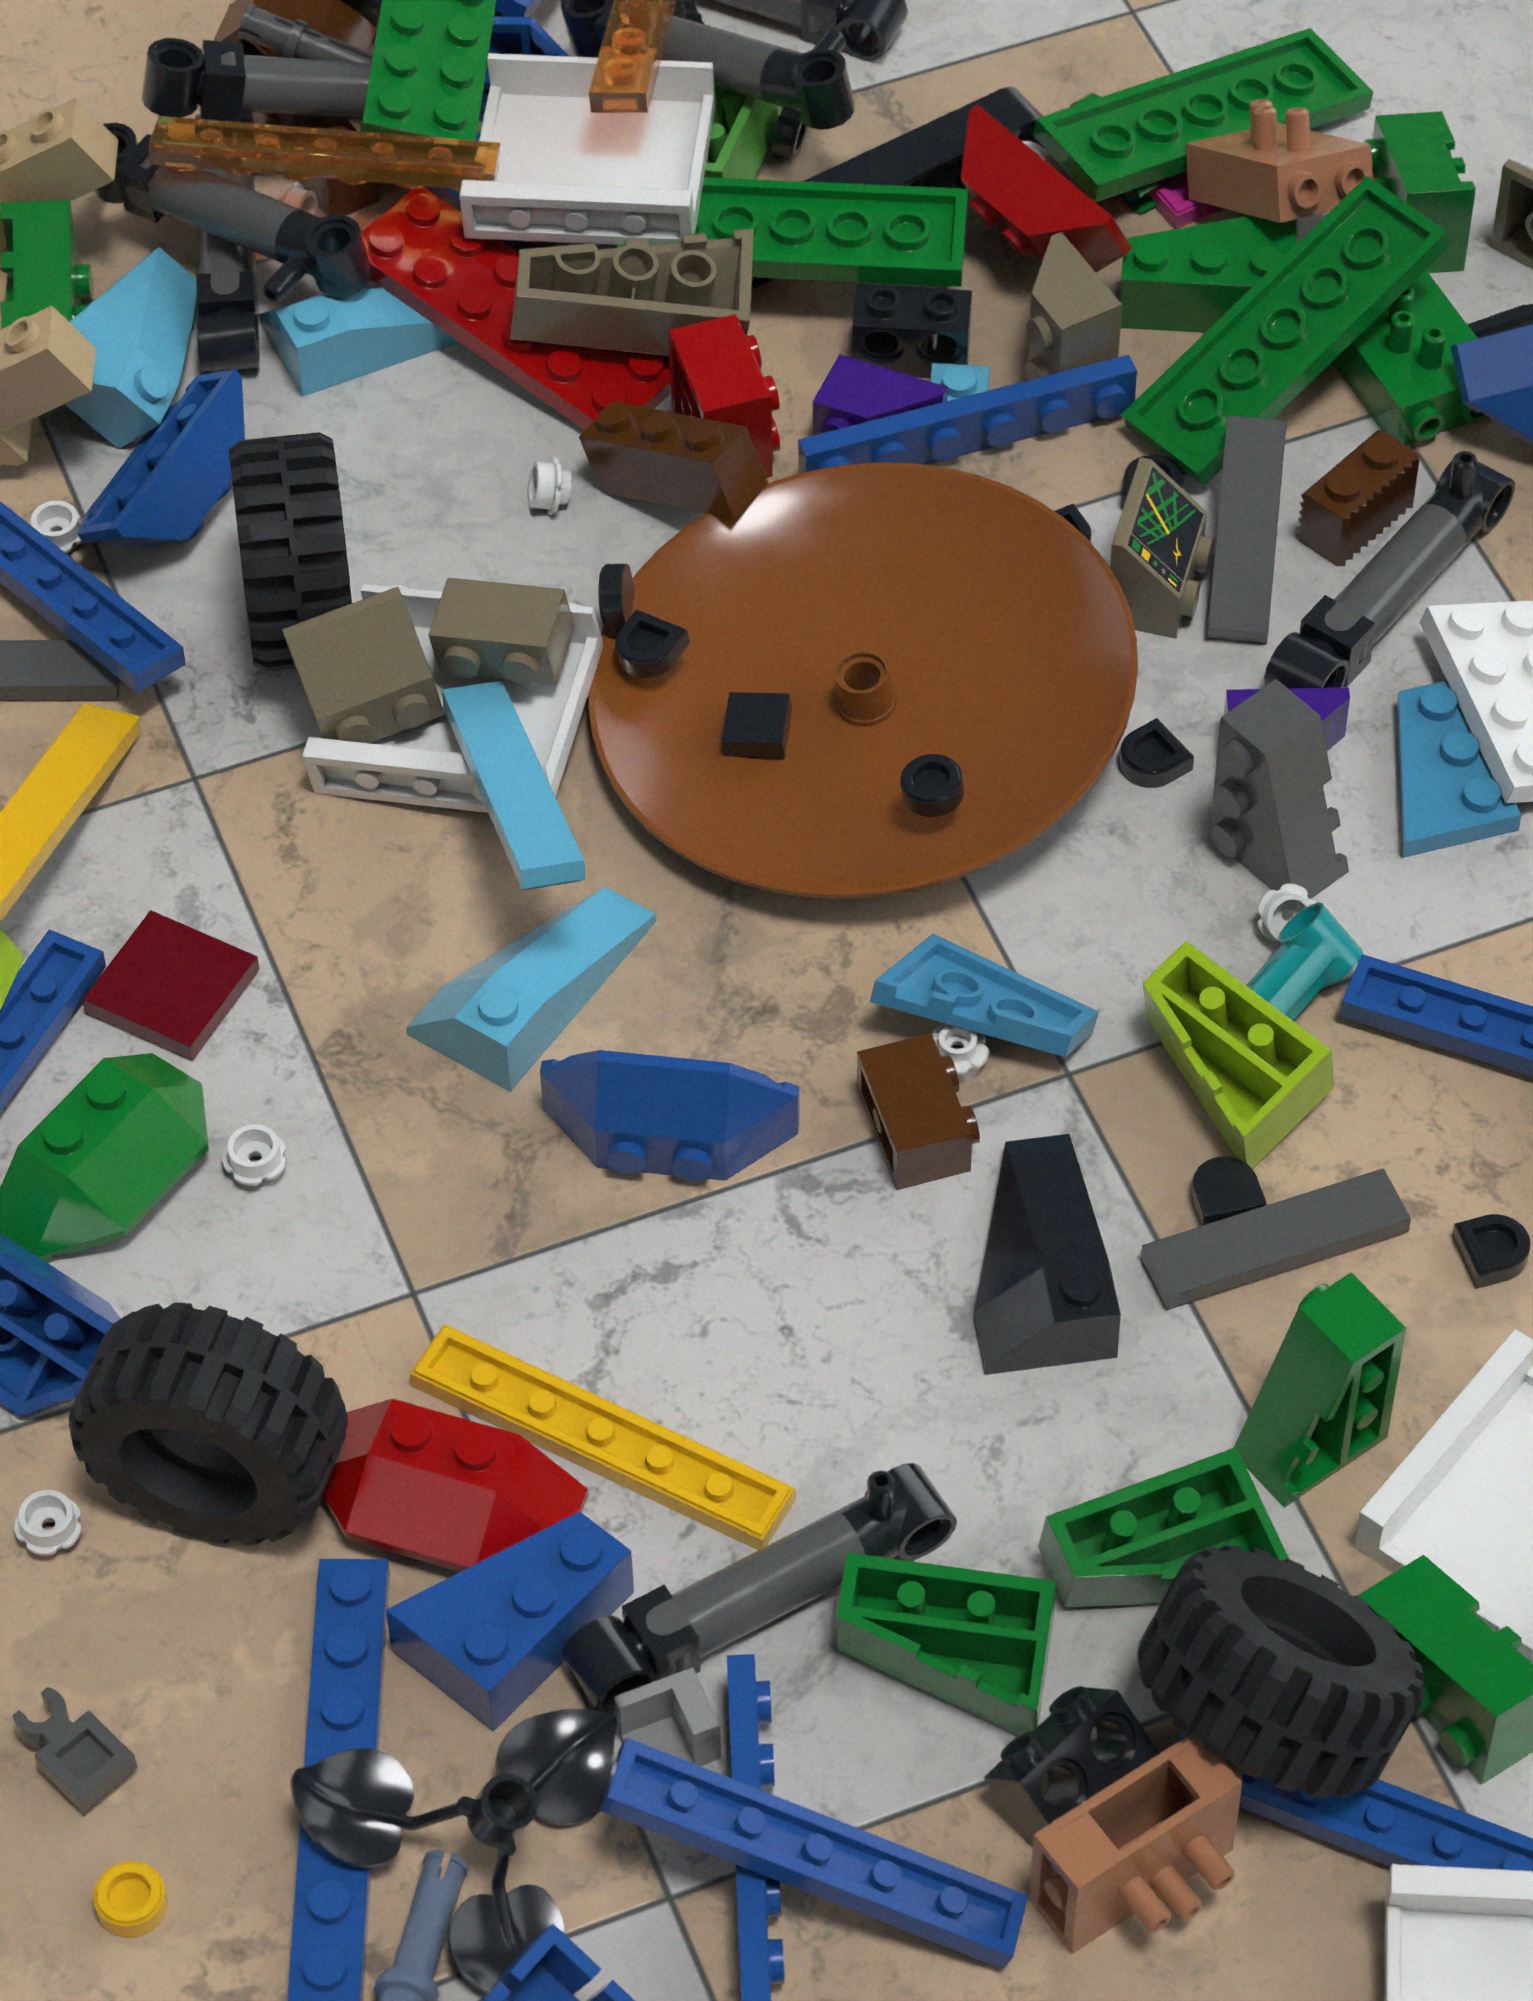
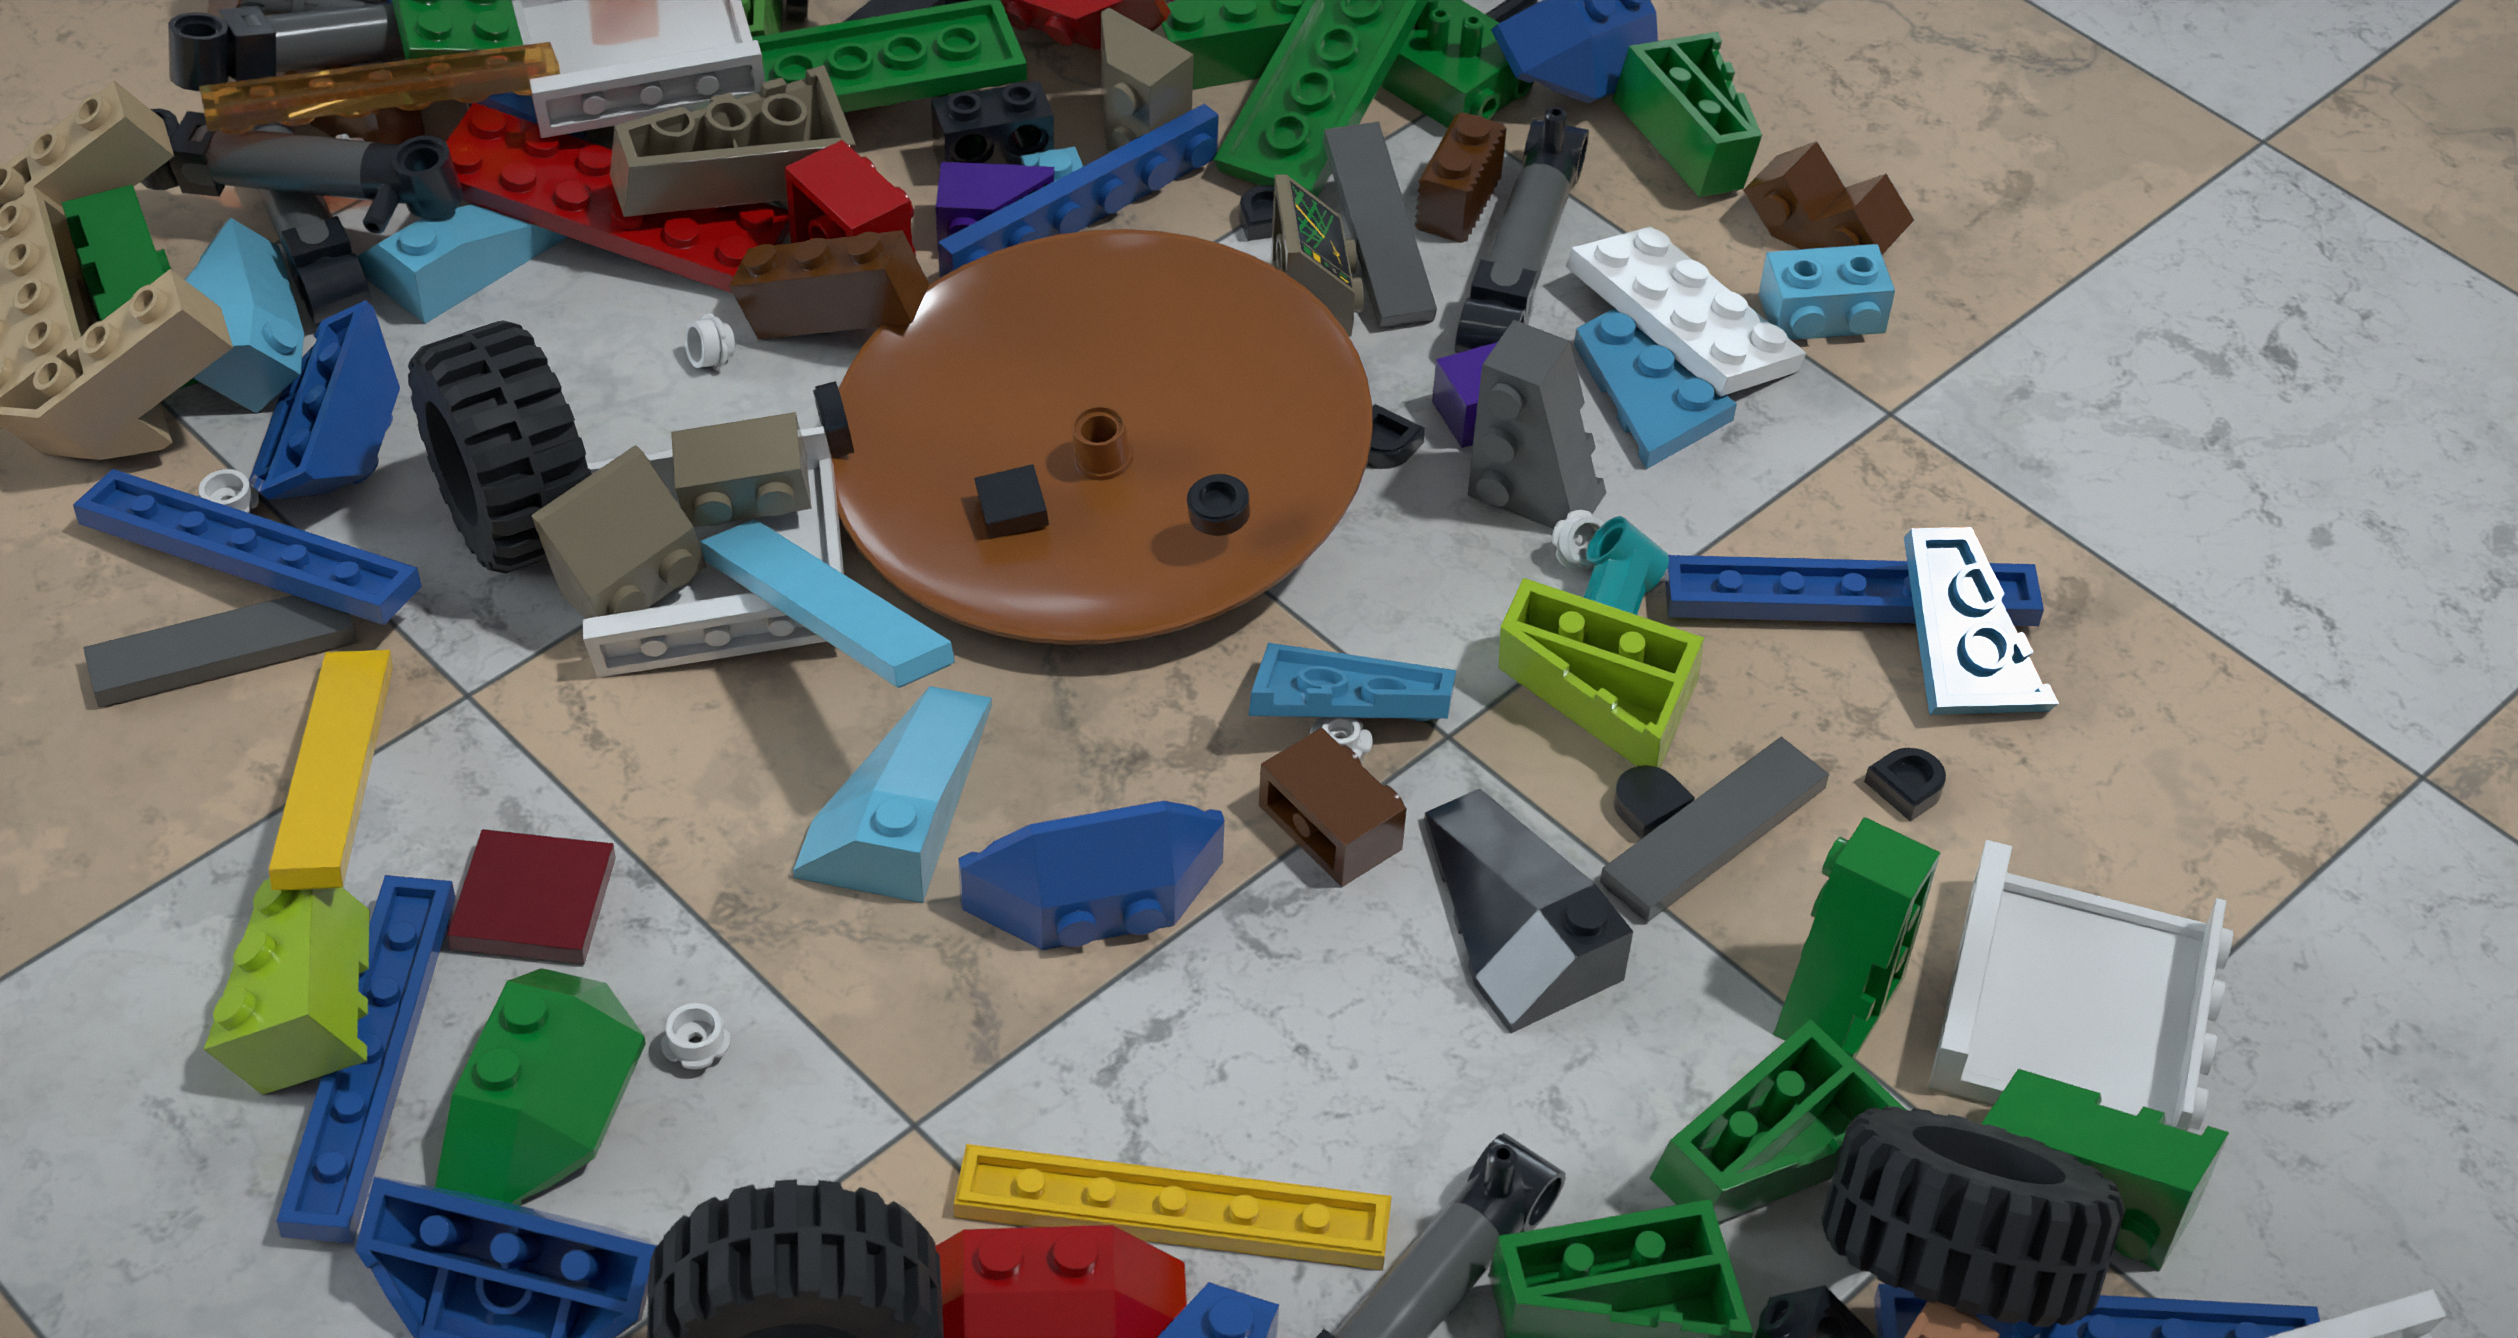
camera: 25 degrees left, 5 degrees down
black tile [615,609,690,678] -> none

